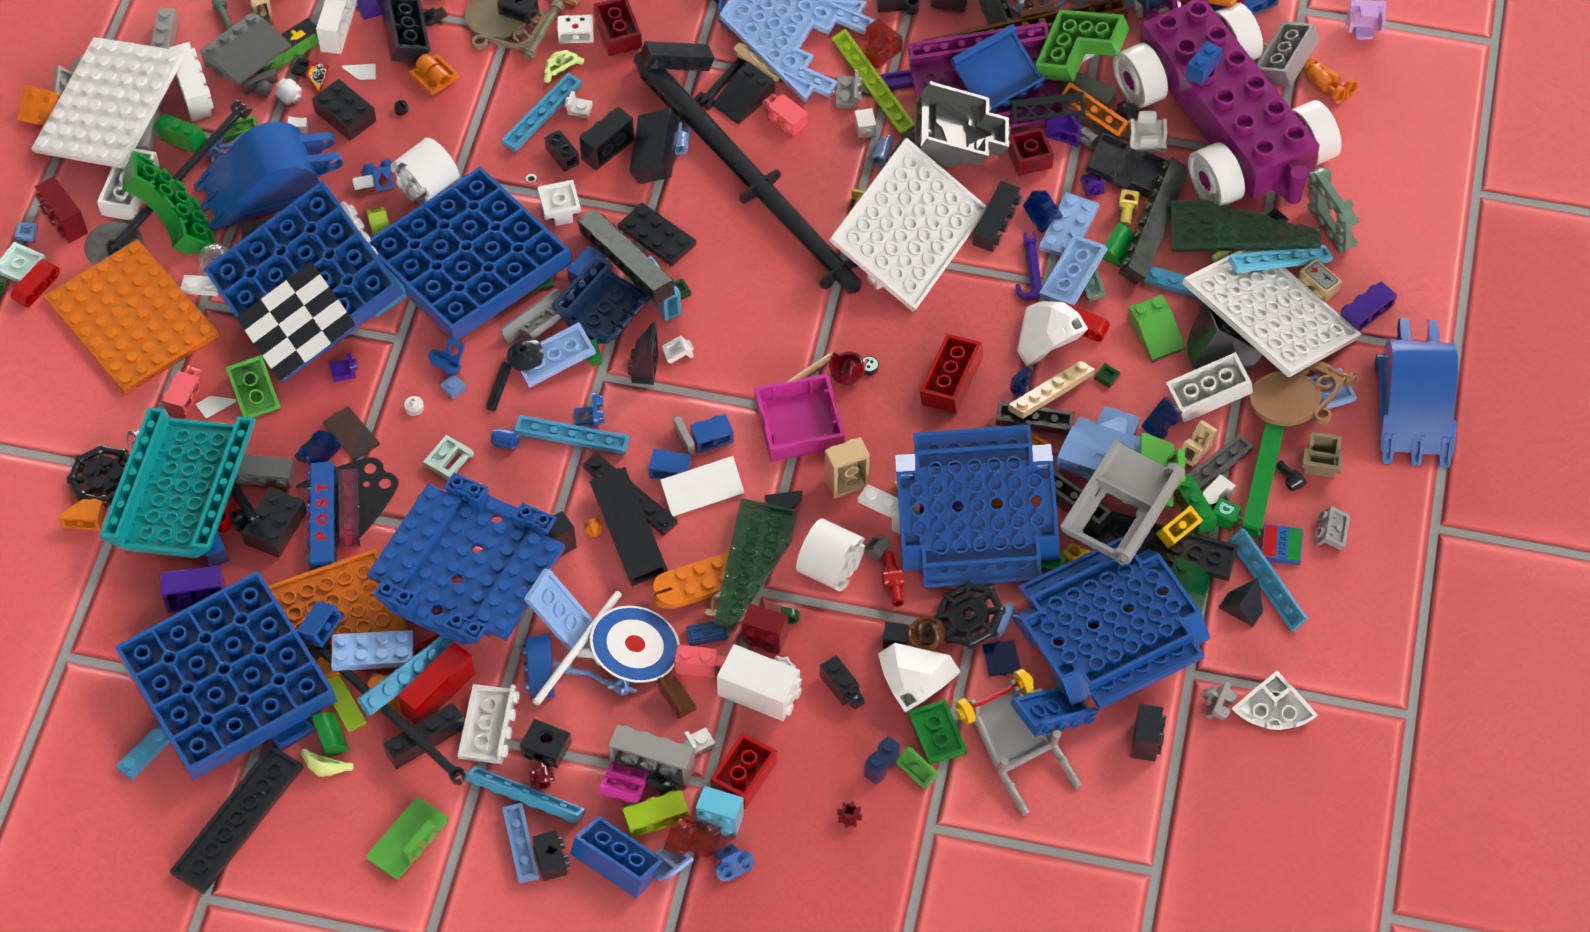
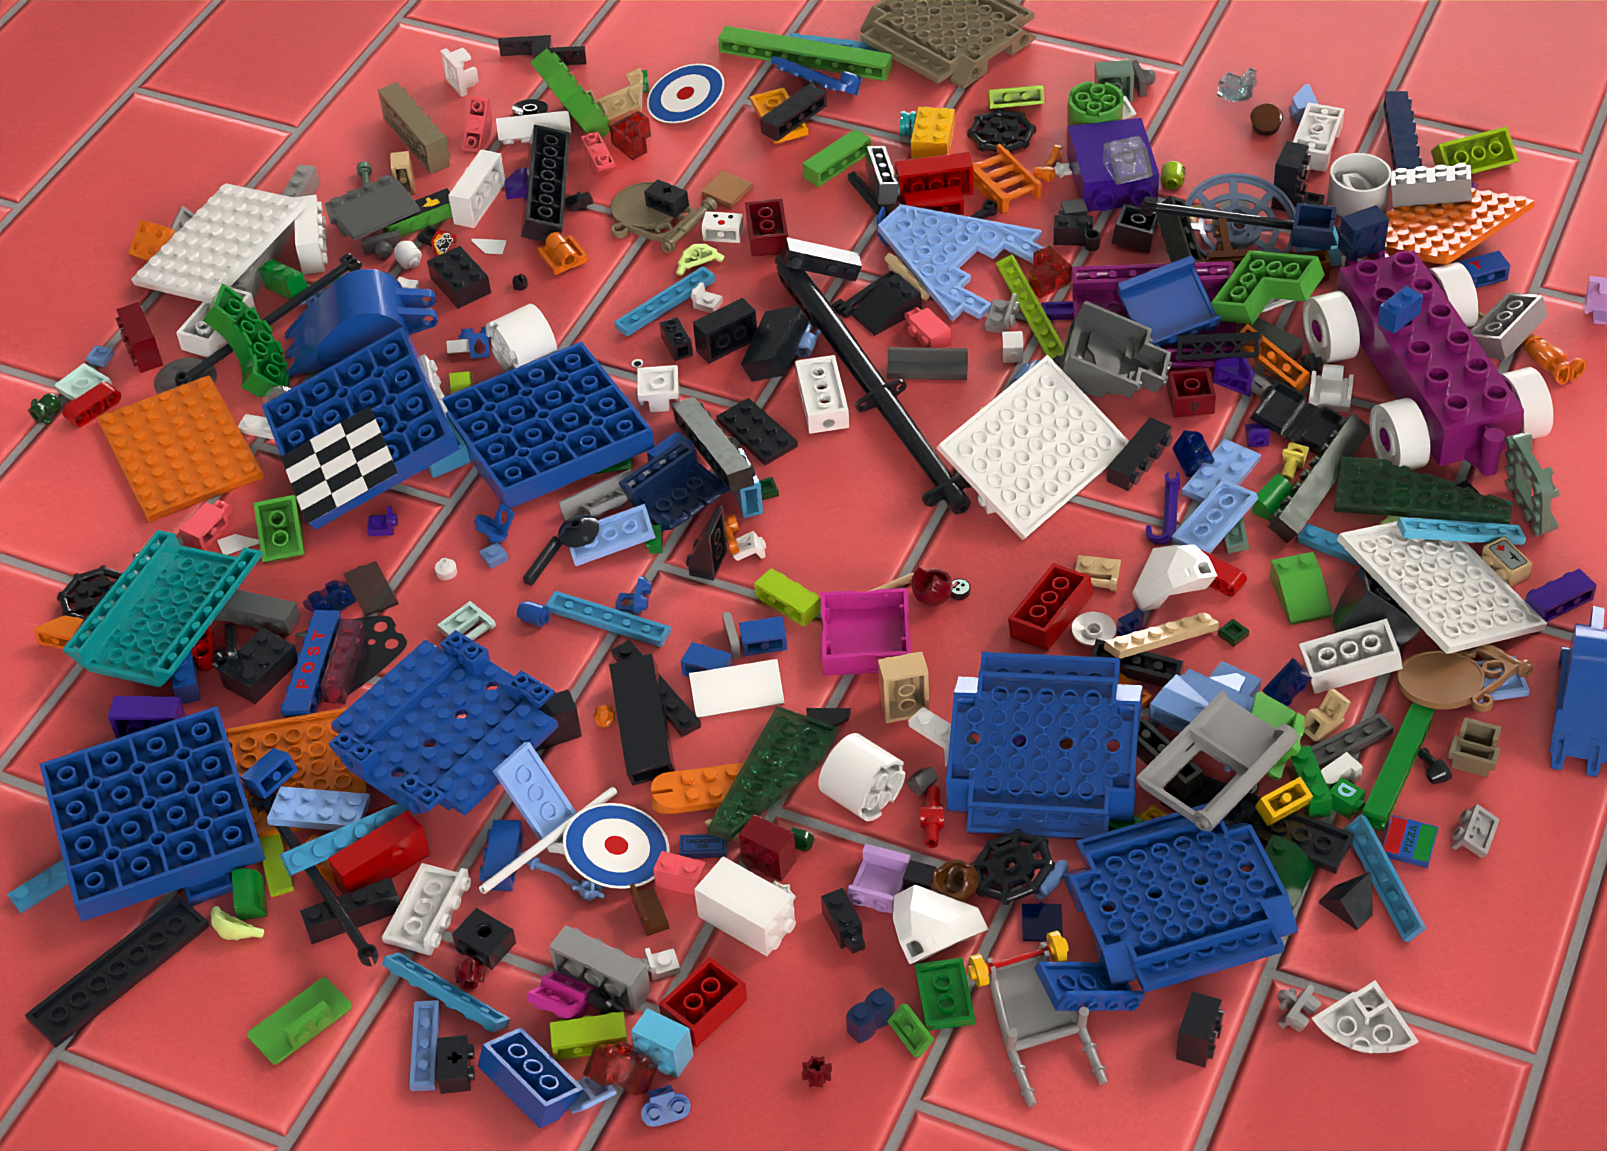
camera: 15 degrees right, 10 degrees down
none -> orange brick [724,515,740,554]
none -> lime brick [754,568,821,627]
none -> white brick [795,355,849,434]
none -> lavender panel [847,844,911,914]
none -> dark grey panel [887,347,968,380]
none -> white dish [1072,612,1116,647]
none -> tan plate [1075,555,1121,592]

